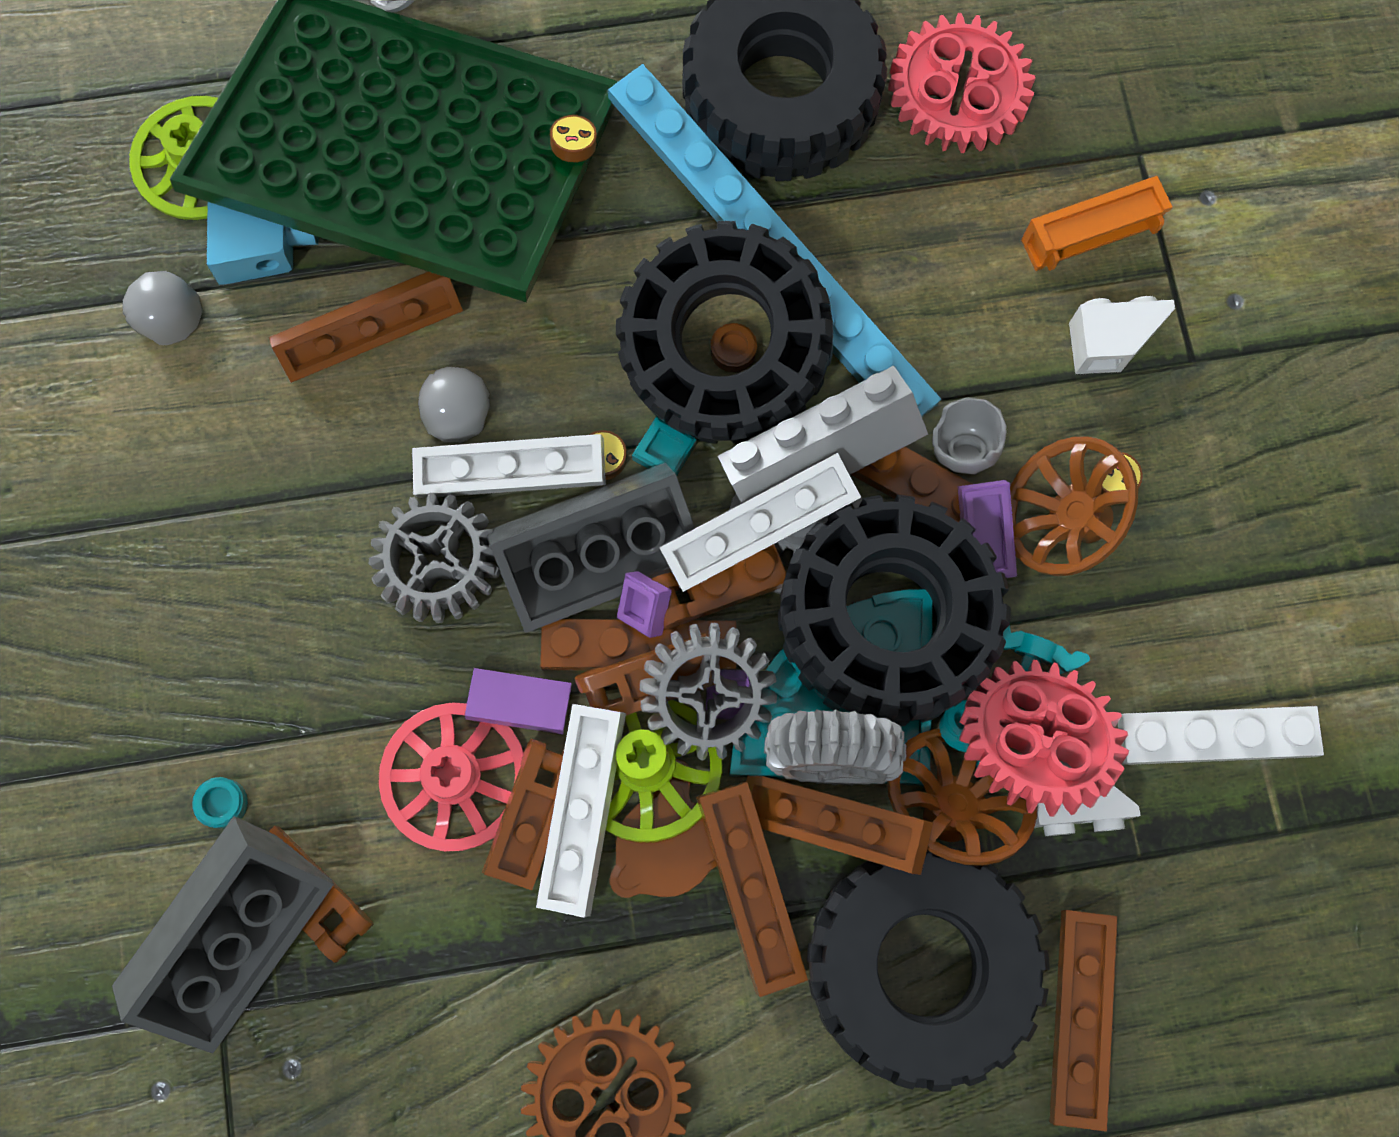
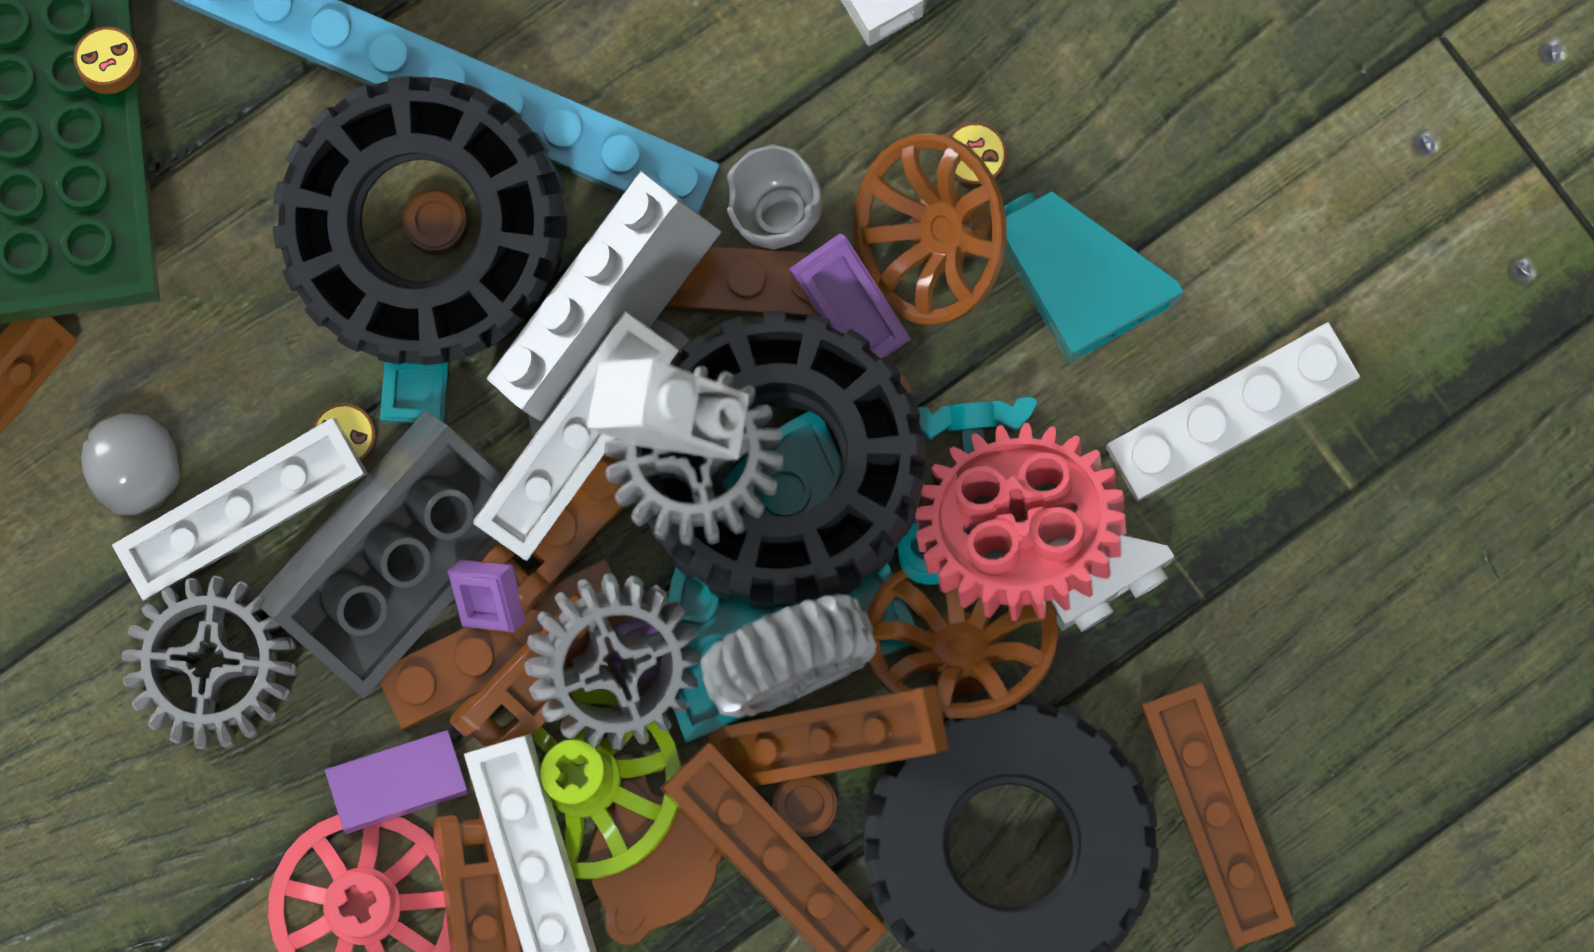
camera: 20 degrees left, 5 degrees up
none -> white slope [587,359,749,460]
none -> light grey gear [604,366,783,545]
none -> dark orange tile [772,775,837,839]
none -> teal slope [1004,192,1184,364]

